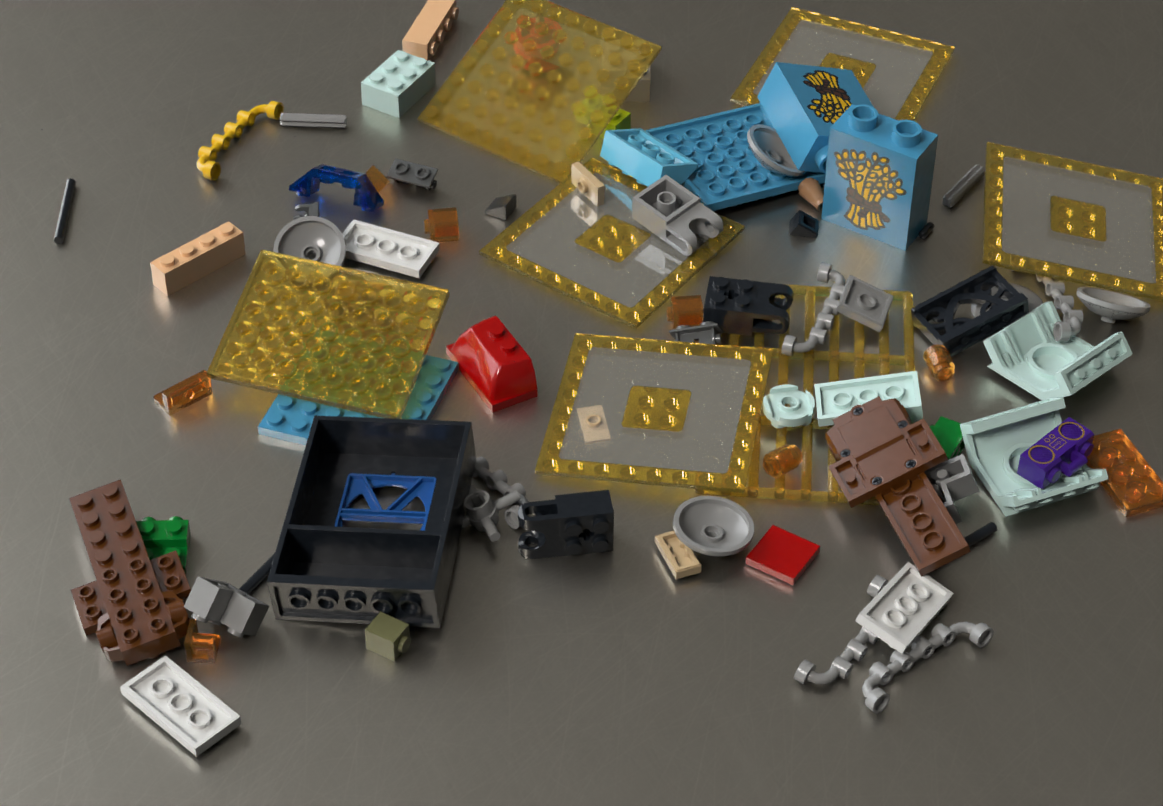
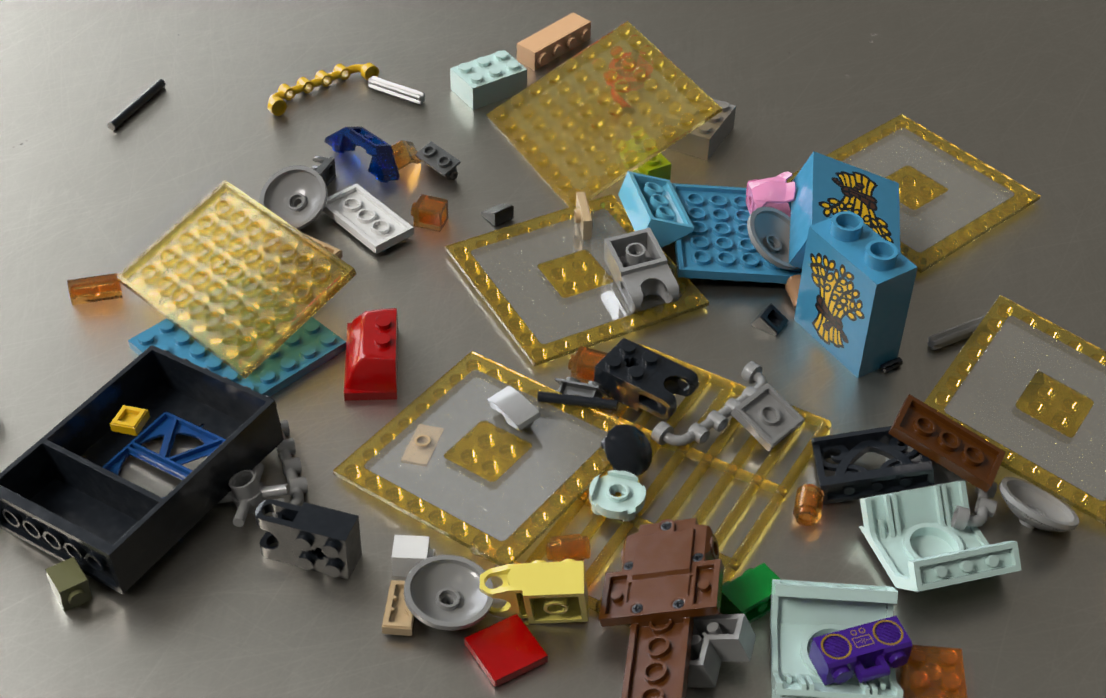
camera: 25 degrees right, 0 degrees up
light nougat brick [150,221,246,296] -> none
light aqua hinge [814,371,923,427] -> none
none -> yellow tile [110,405,150,436]
none -> white brick [391,535,435,577]
none -> light yellow brick [479,559,589,624]
none -> light grey slope [487,386,541,431]
none -> black bar [537,391,618,411]
none -> black dish [601,424,652,476]
none -> bright pink piece [746,172,796,217]
none -> reddish brown plate [888,394,1006,493]

